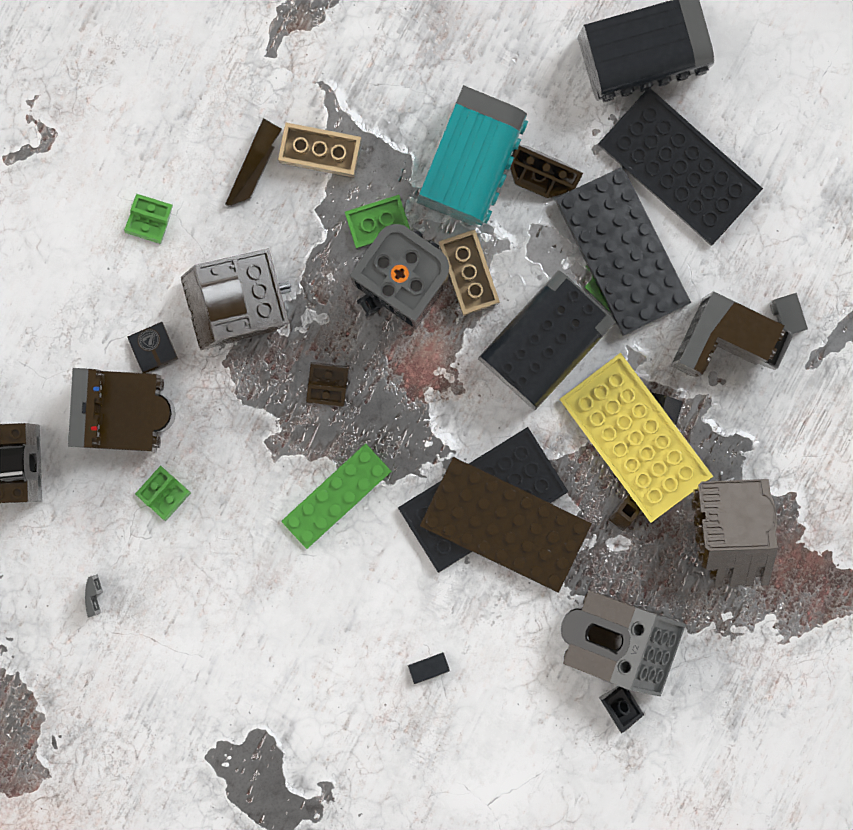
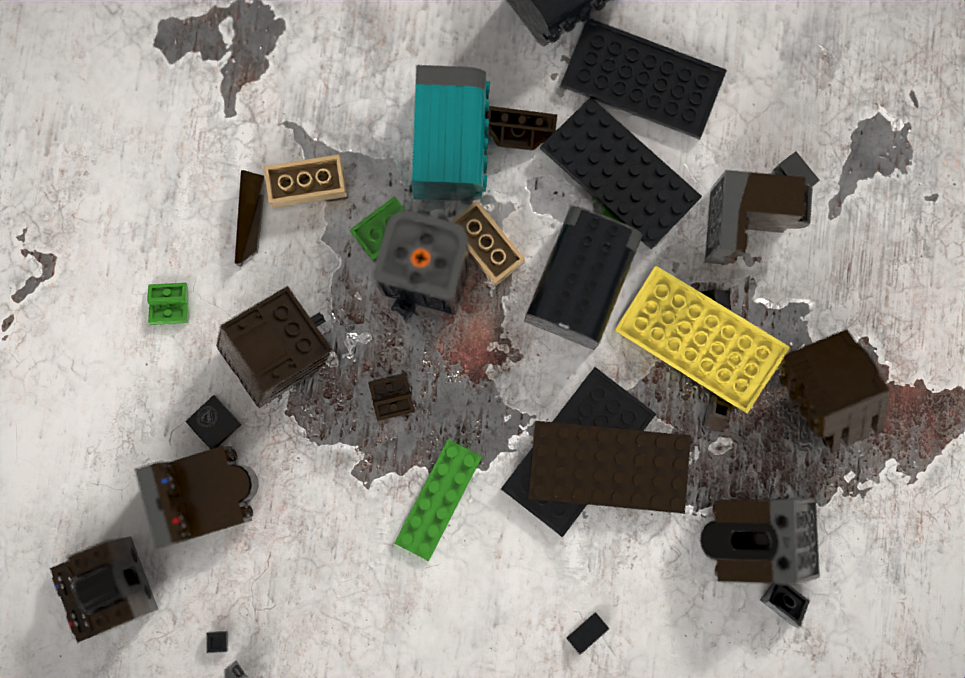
camera: 20 degrees left, 5 degrees down
bright green slope [135,465,191,521] -> none
none -> black plate [206,631,228,653]

